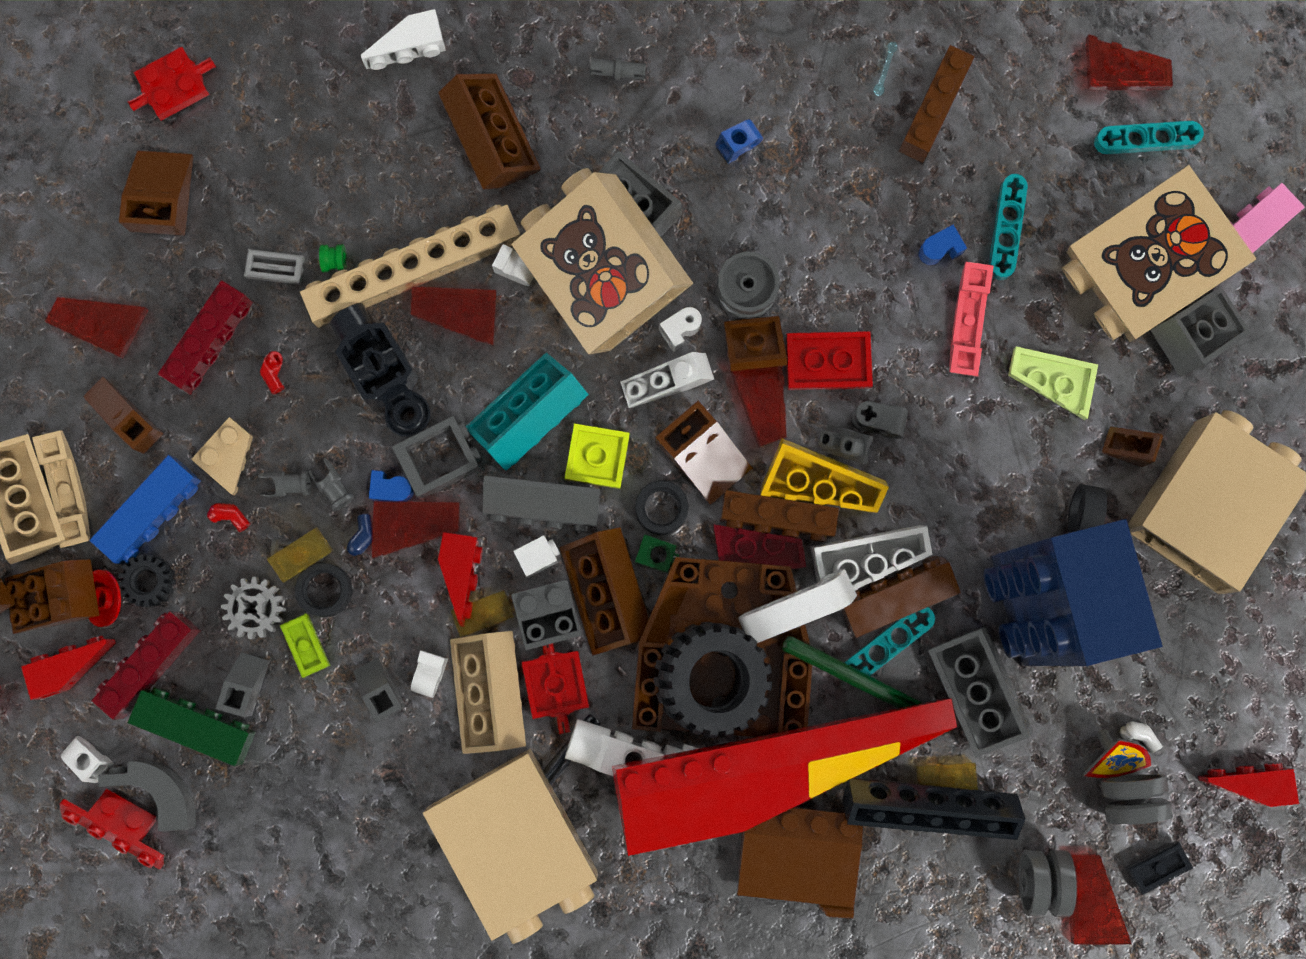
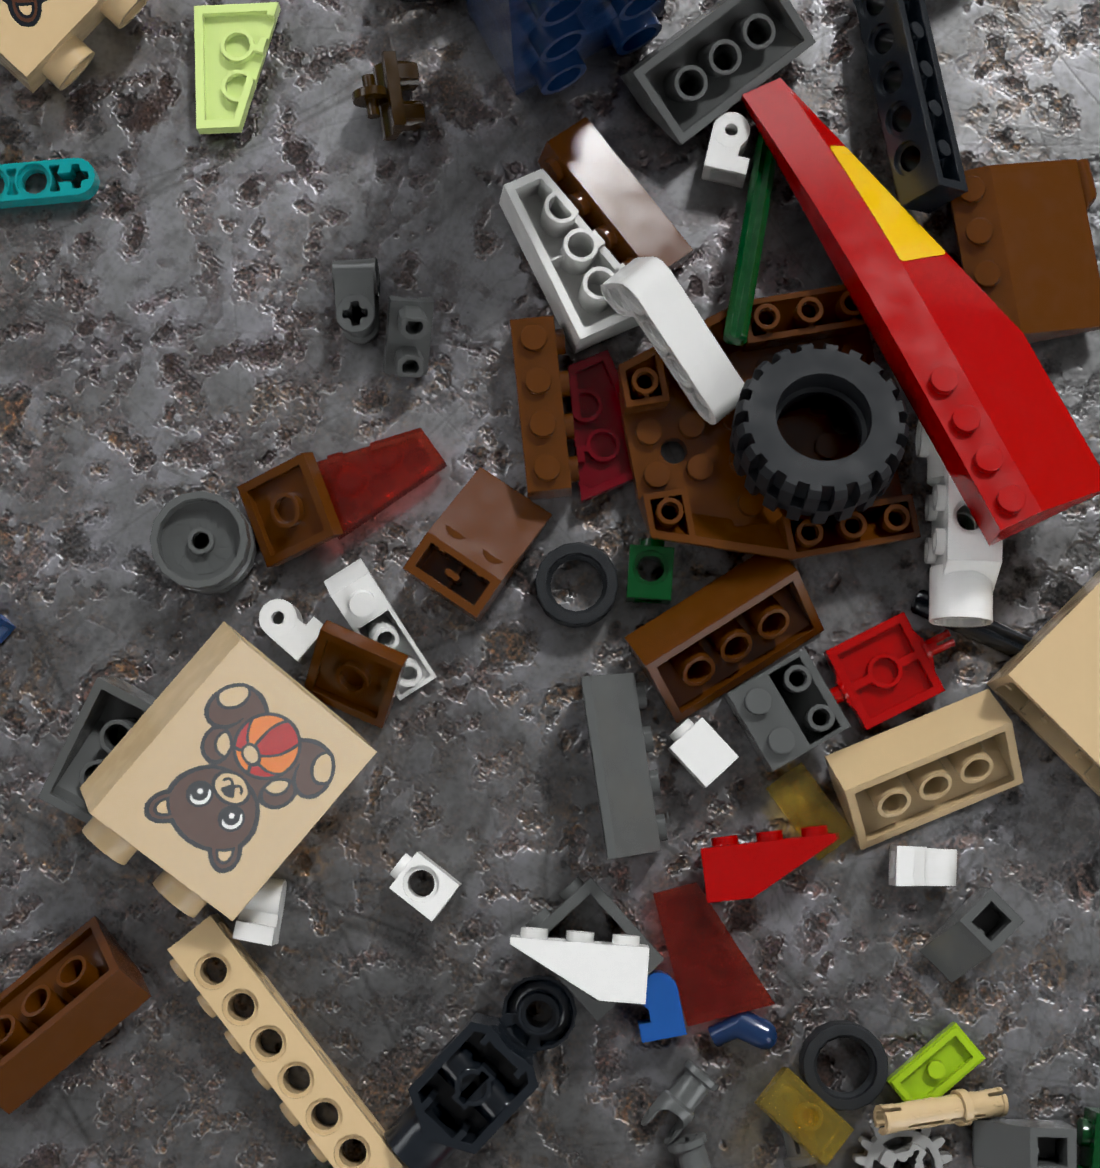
camera: 95 degrees left, 0 degrees up
clear red wing [411,287,497,347] -> none
teal slope [466,352,589,471] -> none
neon yellow plate [565,424,630,489] -> none
yellow wedge [760,438,889,513] -> none
red plate [786,331,873,390] -> none
teal beam [844,607,935,676] -> none
clear yellow plate [917,762,978,790] -> none
blue leg [919,224,967,265] -> none
coral slope [949,262,994,377] -> none
none -> reddish brown plate [304,620,408,729]
none -> dark brown hips [352,51,426,141]
none -> white brick [389,851,462,921]
none -> white slope [510,927,649,1004]
none -> white leg [701,112,750,188]
none -> tan pin [873,1087,1009,1135]

